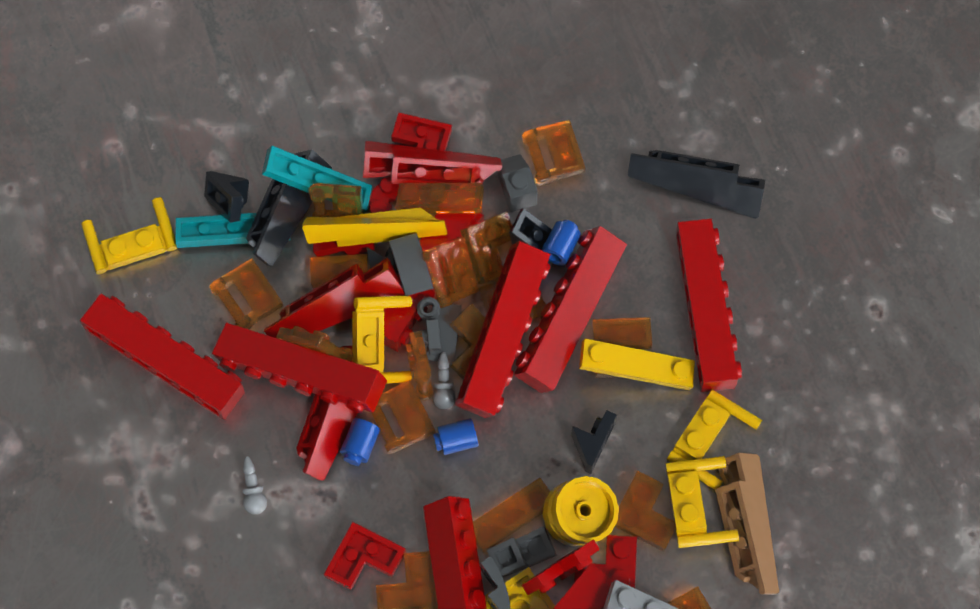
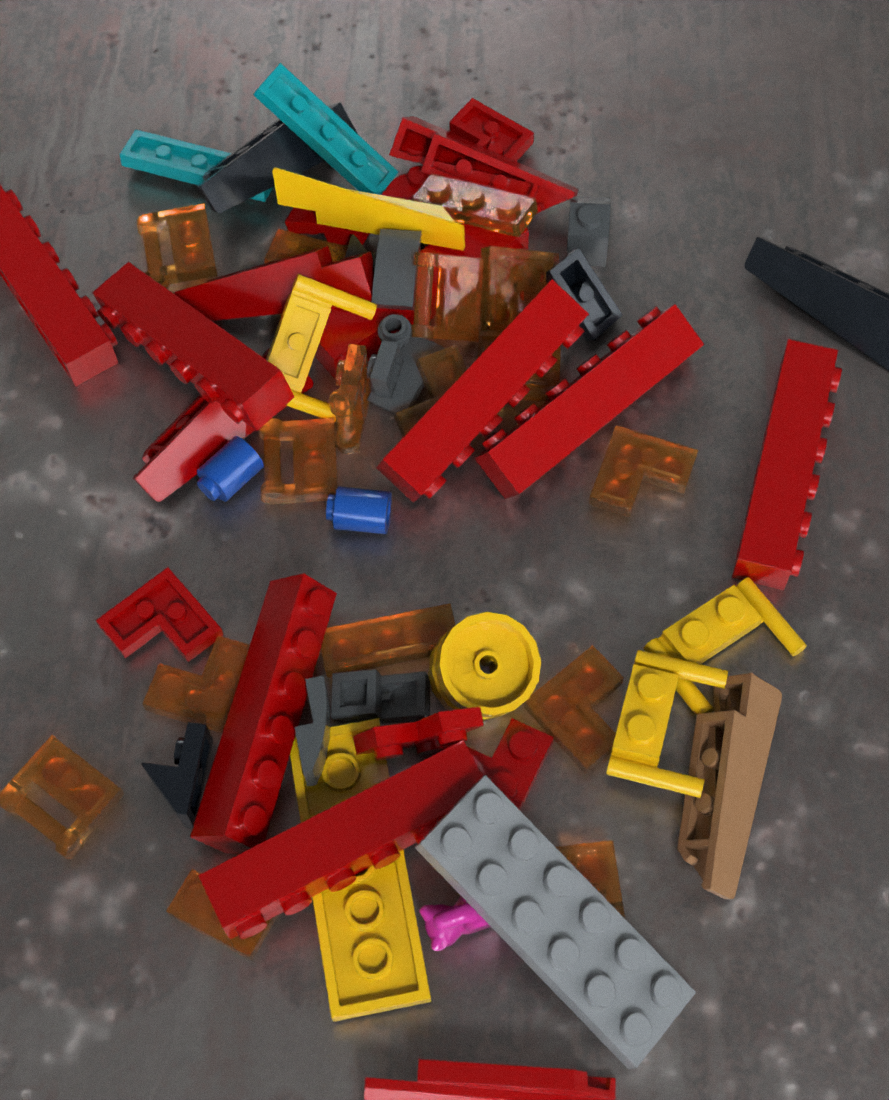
camera: 25 degrees right, 5 degrees down
yellow plate [81,197,178,274] -> none
black slope [204,171,249,223] -> none
light grey bar [242,457,267,514] -> none
clear orange plate [276,326,353,362] -> none
clear orange plate [309,183,364,217] -> none
light grey bar [432,352,456,409] -> none
clear orange plate [522,120,586,186] -> none
blue brick [542,220,581,266] -> none
black slope [571,410,617,474] -> none
yellow plate [579,339,695,390] -> none

